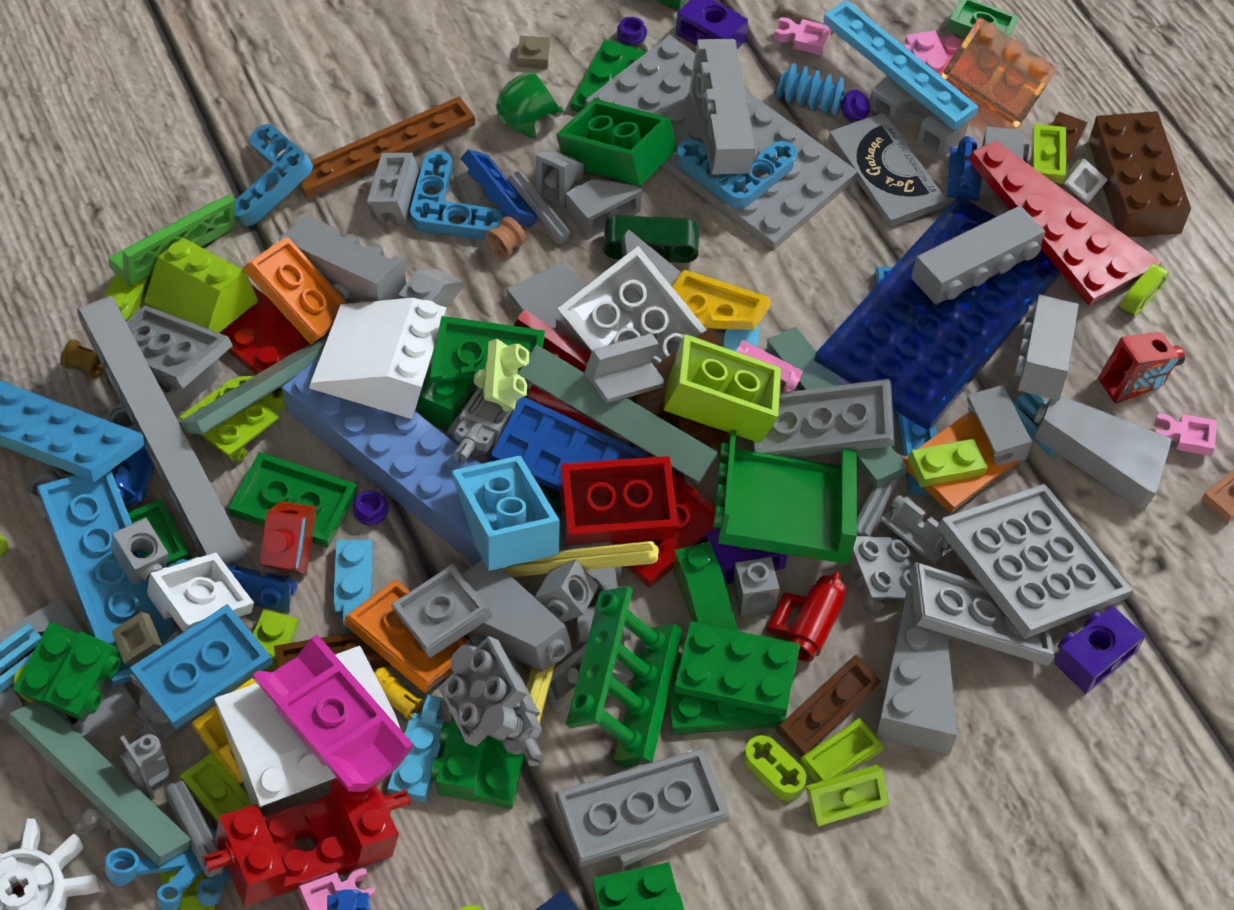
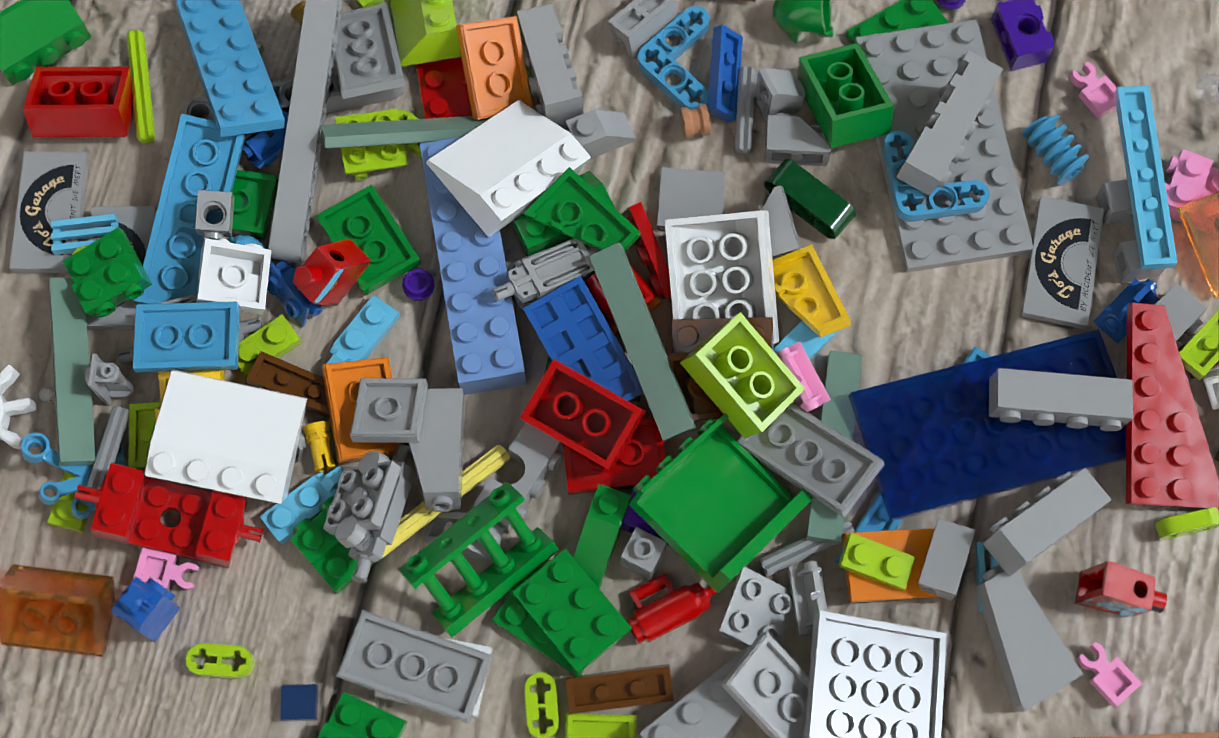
camera: 40 degrees right, 15 degrees up
dark tan plate [111,612,162,666] -> none
dark pink piece [253,635,413,792] -> none
medium azure slope [452,455,560,571] -> none
yellowish green hips [474,339,529,412] -> none
light yellow axle [503,541,659,577] -> none
light grey brick [534,559,598,623] -> none
light grey panel [584,334,665,403] -> none
dark purple plate [841,89,870,121] -> none

